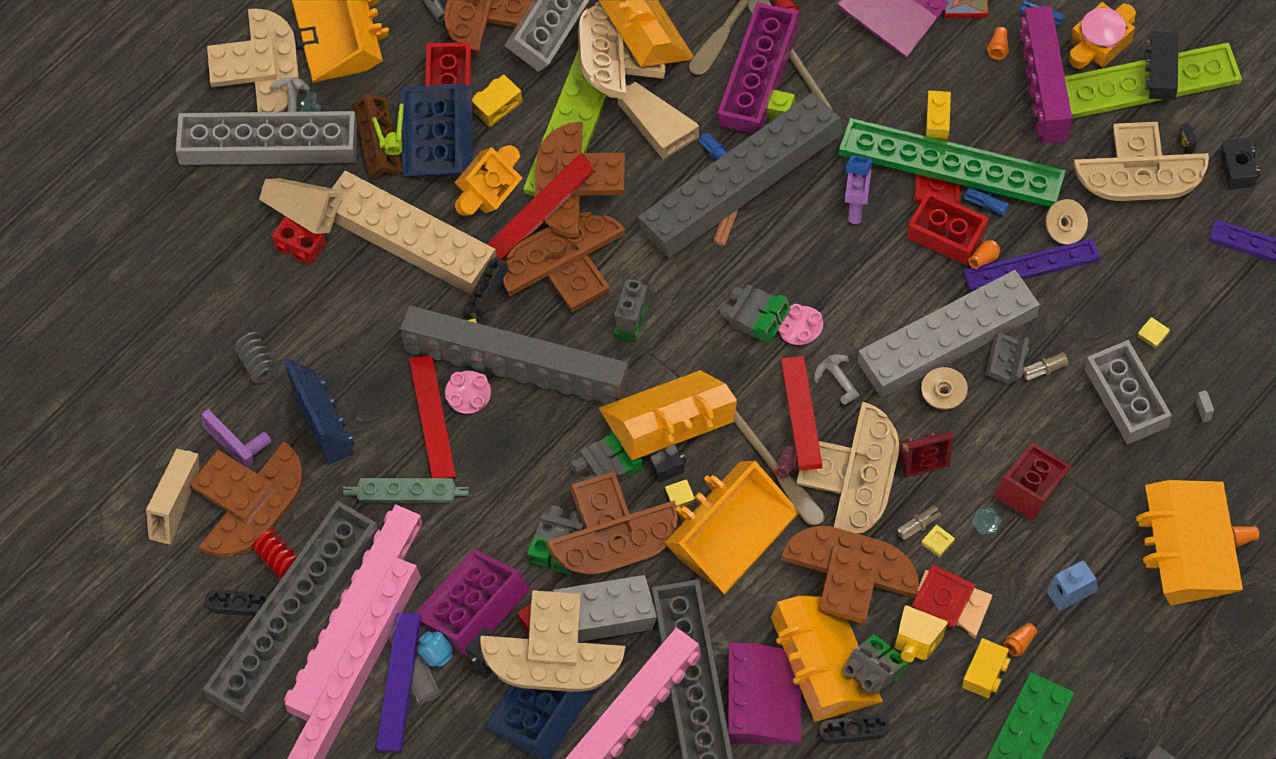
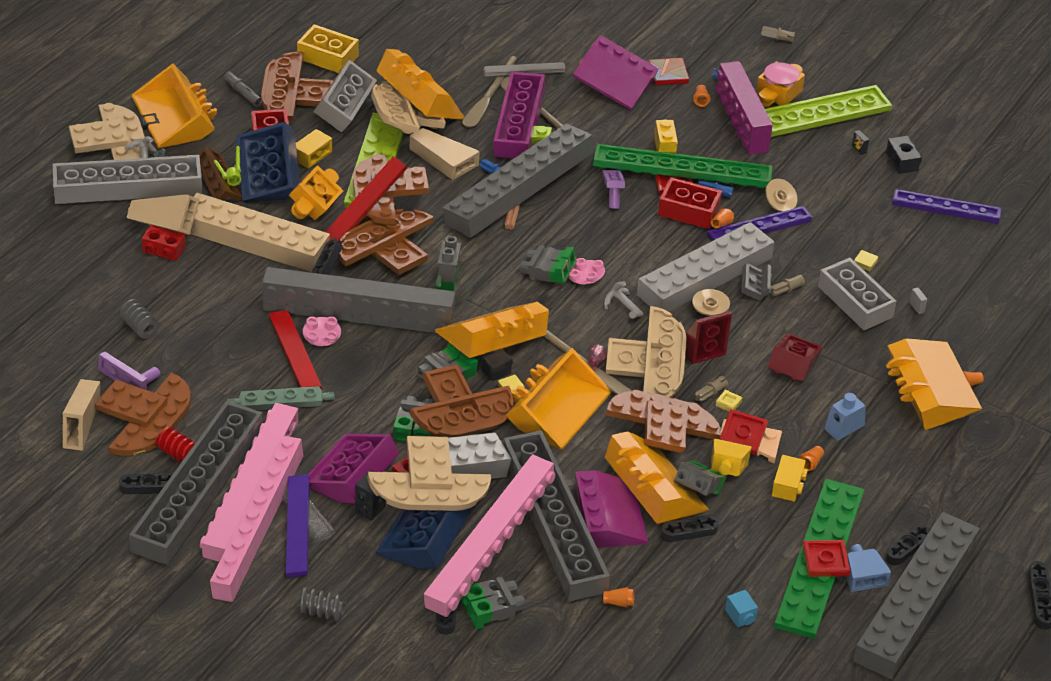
camera: 15 degrees left, 20 degrees down
dark blue slope [284,359,355,465] -> none
dark azure head [418,631,453,667] -> none
red tile [781,356,822,471] -> none
blue tile [845,155,873,176] -> none
clear light blue plant [972,508,1001,535] -> none
tan plate [1074,122,1209,201] -> none
black brick [1145,31,1178,100] -> none

